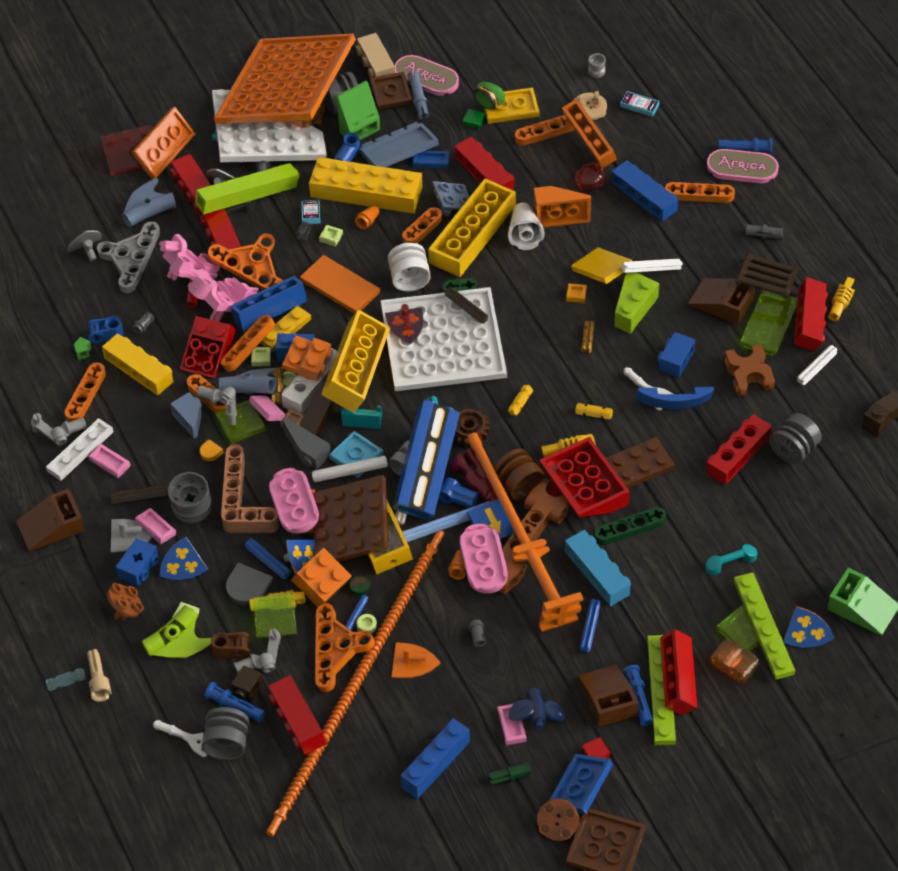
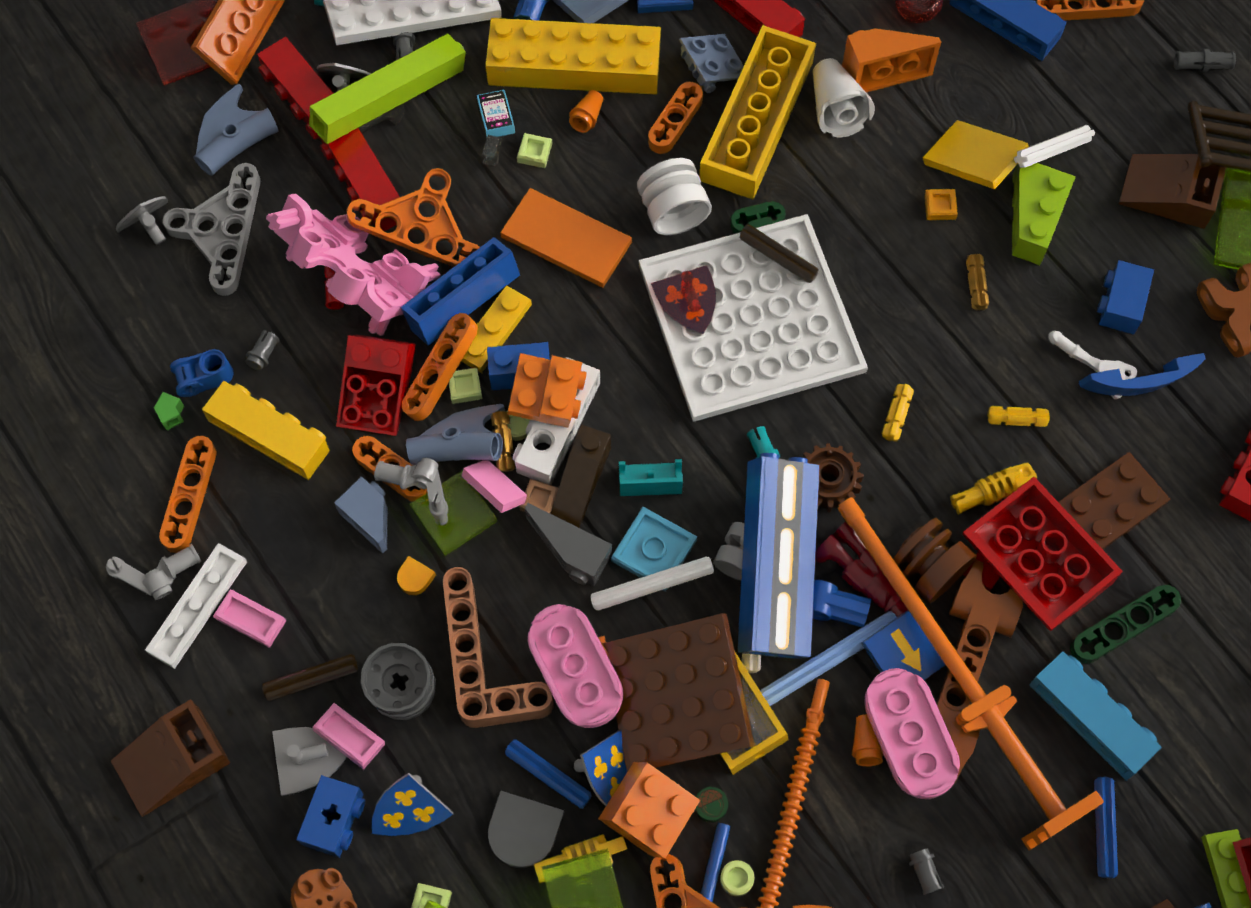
camera: 10 degrees left, 15 degrees up
yellow brick [321,309,390,413] -> none

